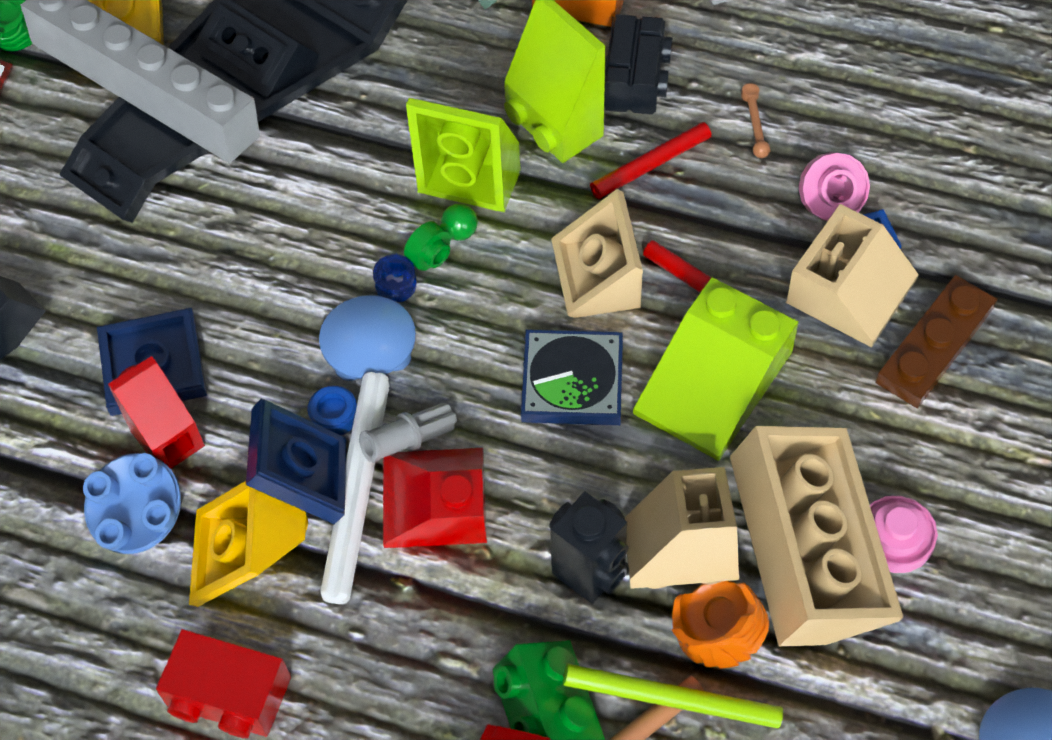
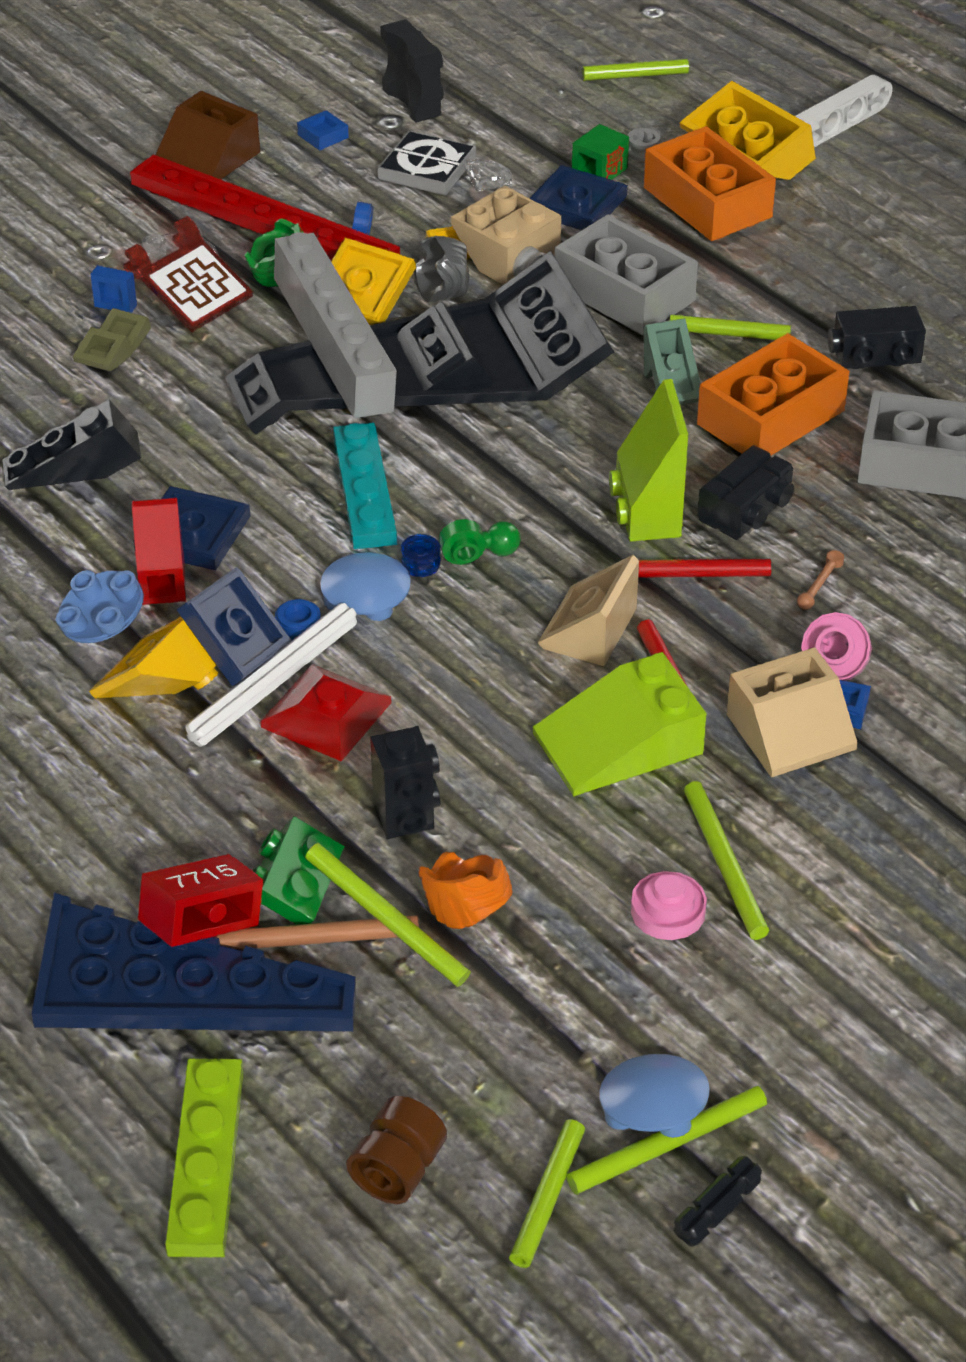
camera: 30 degrees right, 15 degrees down
red brick [156,629,291,738] -> none
light grey axle [359,403,457,463] -> none
lime slope [406,98,521,213] -> none
tile [521,330,623,426] -> none
tan slope [625,467,739,589] -> none
tan slope [730,426,903,646] -> none
reddish brown plate [875,275,997,409] -> none
none -> teal plate [333,422,397,549]
none -> lime bar [684,781,769,940]

